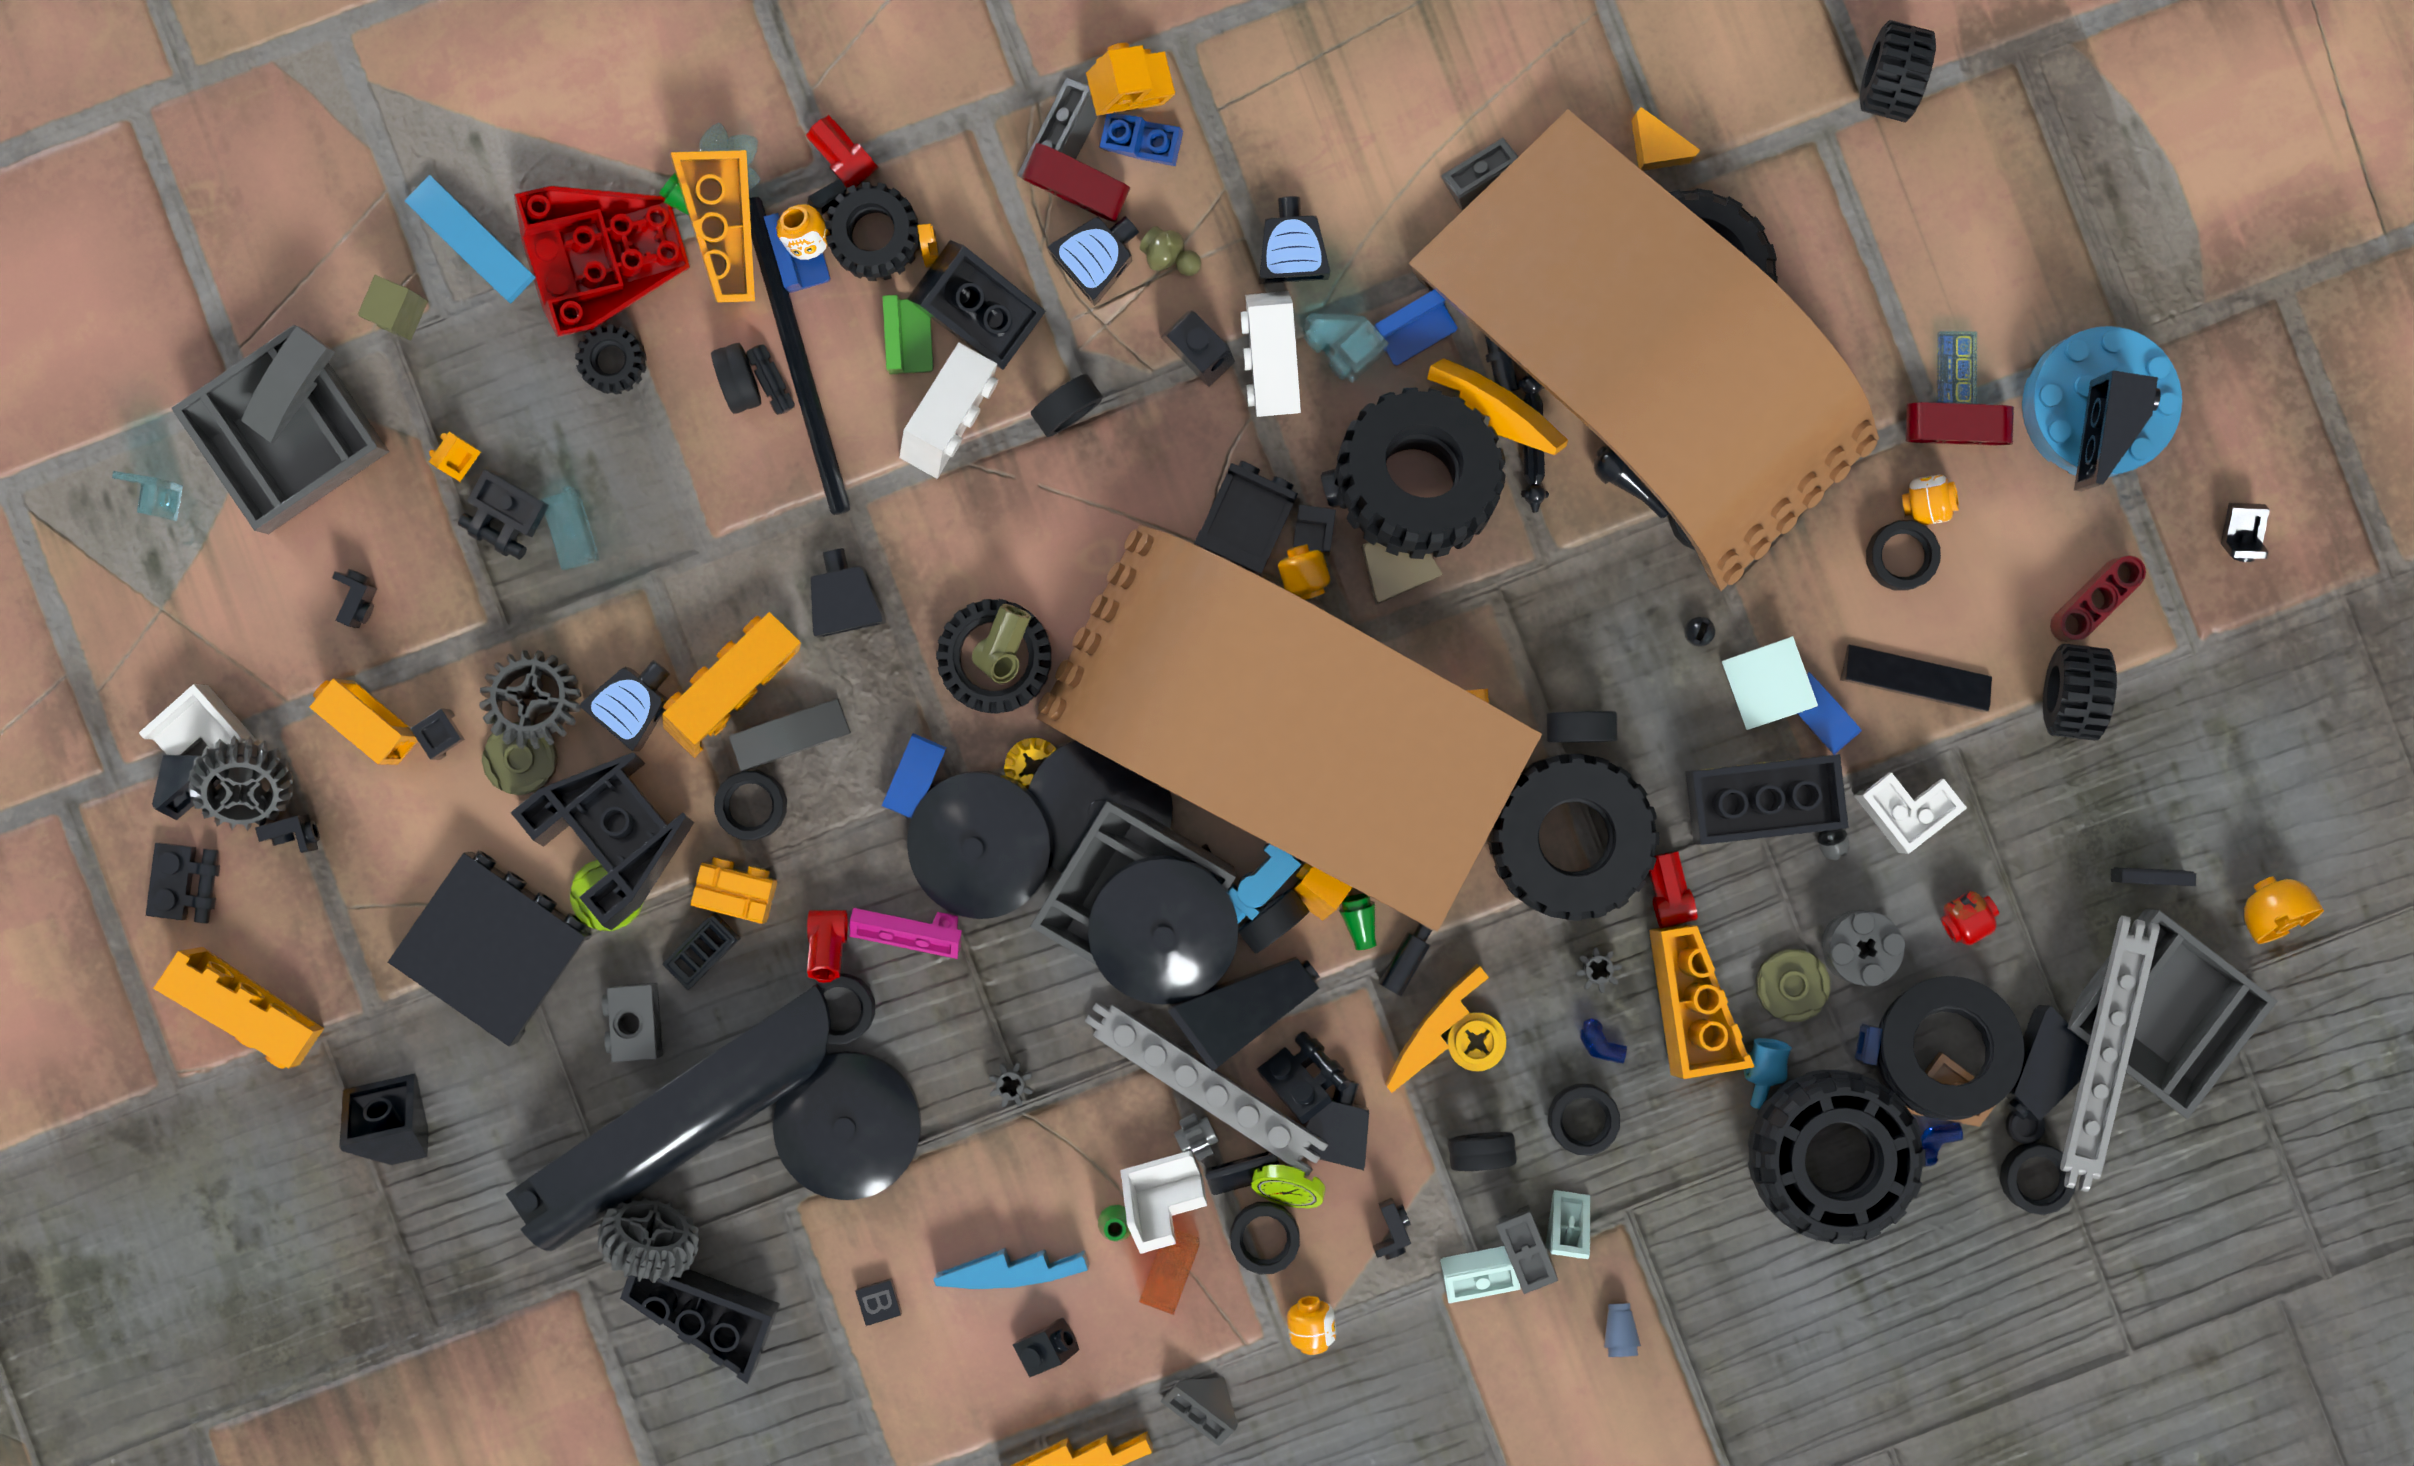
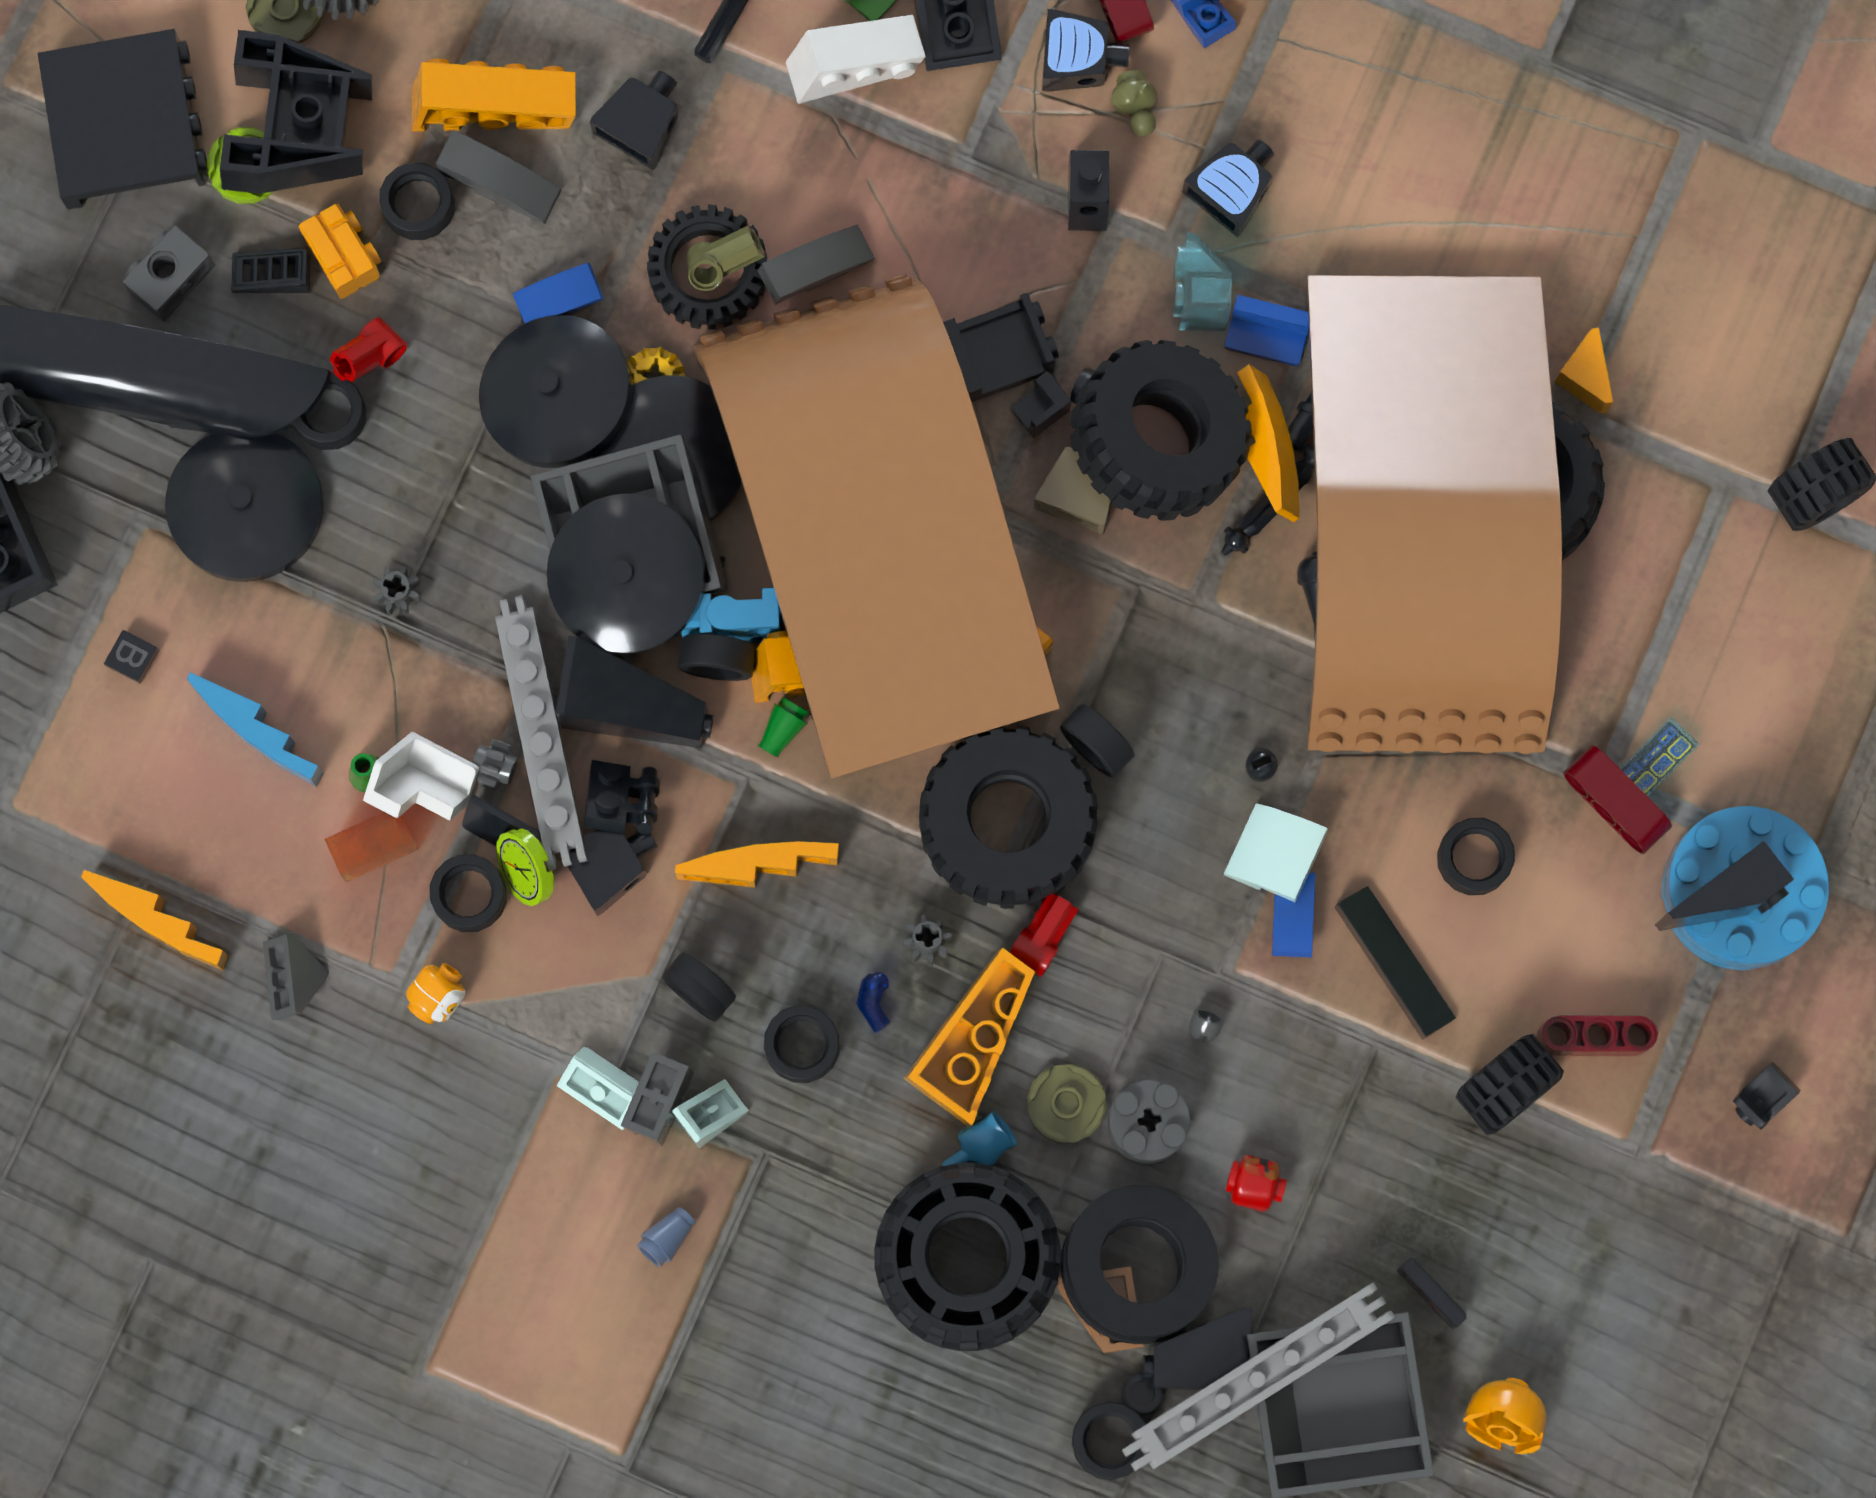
camera: 45 degrees right, 10 degrees down
torso [579,660,670,751] -> none
dark pink hinge [850,908,962,959] -> none
black bracket [1013,1318,1079,1378] -> none
black tyre [1031,374,1103,437] -> none
white wedge [1240,291,1301,417] -> none
light orange head [1278,544,1331,600] -> none
black bracket [1373,1198,1411,1260] -> none
black cylinder [1379,923,1432,996] -> none
dark grey slope [1441,138,1518,211] -> none
yellow gear [1448,1013,1506,1072] -> none
black brick [1685,754,1849,845] -> none
white panel [1854,773,1967,854] -> none
dark blue tile [1855,1024,1883,1065] -> none
light orange head [1902,474,1959,525] -> none
clear blue arm [1921,1122,1963,1167] -> none
none -> dark grey slope [757,224,875,305]

